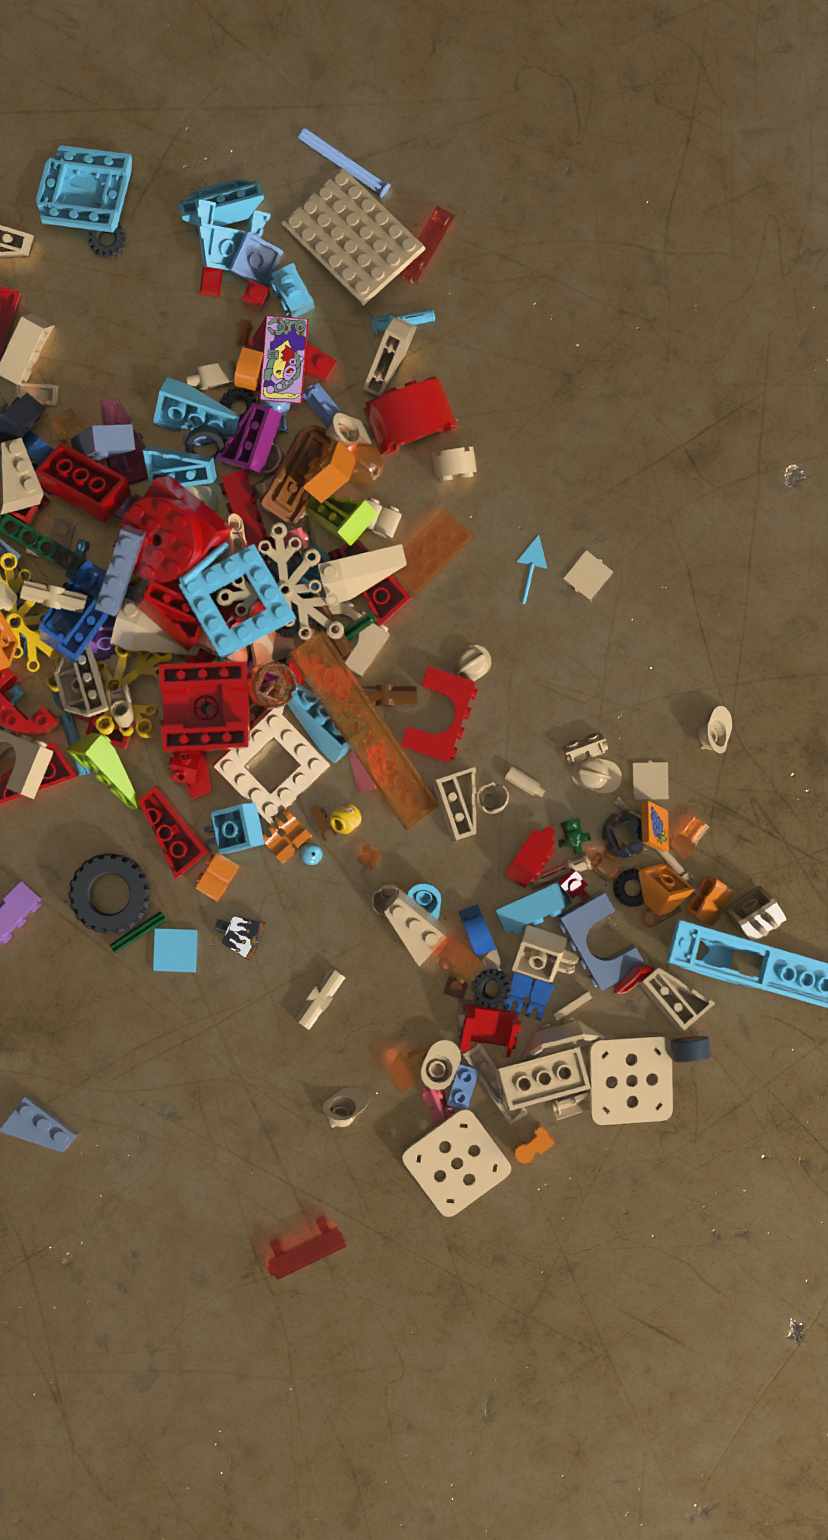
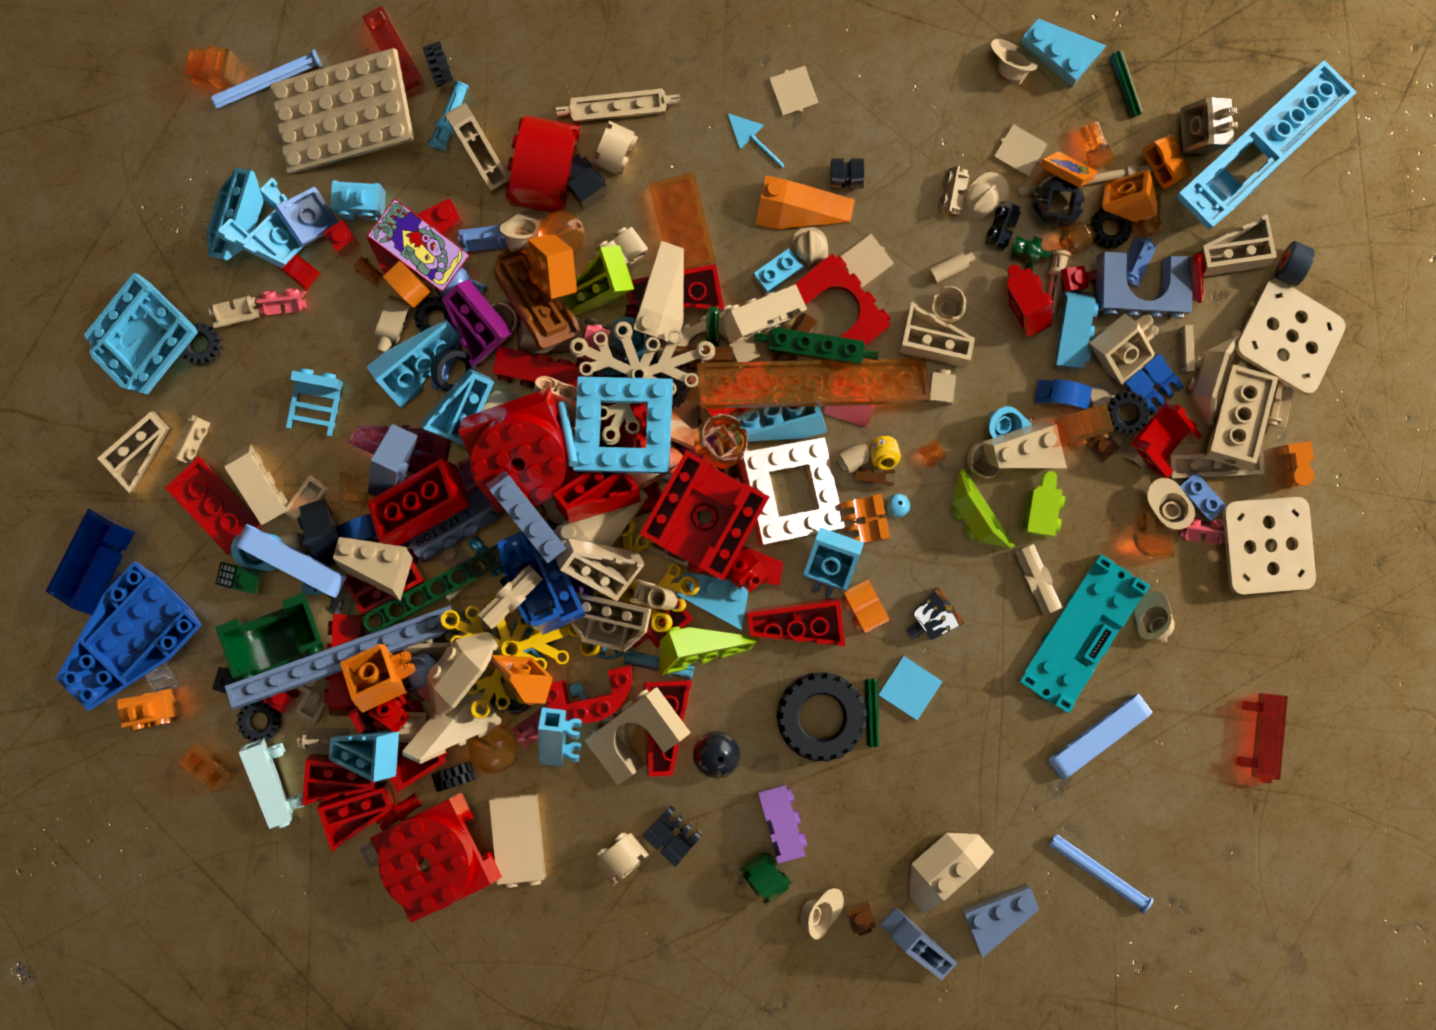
camera: 55 degrees left, 0 degrees up
none -> tan hinge [171,414,211,464]
none -> clear orange brick [185,45,240,89]
none -> tan hinge [209,296,259,328]
none -> coral hinge [256,288,307,316]
none -> medium azure plate [286,368,343,436]
none -> sand blue brick [408,488,503,563]
none -> black tyre [422,41,454,87]
none -> tan wedge [555,538,644,601]
none -> tan plate [556,88,680,123]
none -> black brick [567,153,607,211]
none -> medium azure wedge [677,572,748,630]
none -> black piece [693,731,740,779]
none -> tan wedge [719,284,807,344]
none -> medium azure plate [752,248,803,294]
none -> dark green plate [753,327,879,365]
none -> orange wedge [755,175,855,230]
none -> black wheel [830,158,864,188]
none -> tan brick [837,442,871,474]
none -> tan piece [840,234,894,288]
none -> tan wedge [908,833,994,913]
none -> tan brick [928,369,956,405]
none -> lime wedge [951,468,1015,549]
none -> black hinge [985,201,1021,251]
none -> teal piece [1017,554,1150,713]
none -> medium azure wedge [1020,18,1106,87]
none -> lime hinge [1021,470,1065,538]
none -> light blue beam [1048,693,1153,780]
none -> light blue axle [1049,834,1154,914]
none -> dark green axle [1110,51,1143,117]
none -> medium blue hinge [1126,236,1157,287]

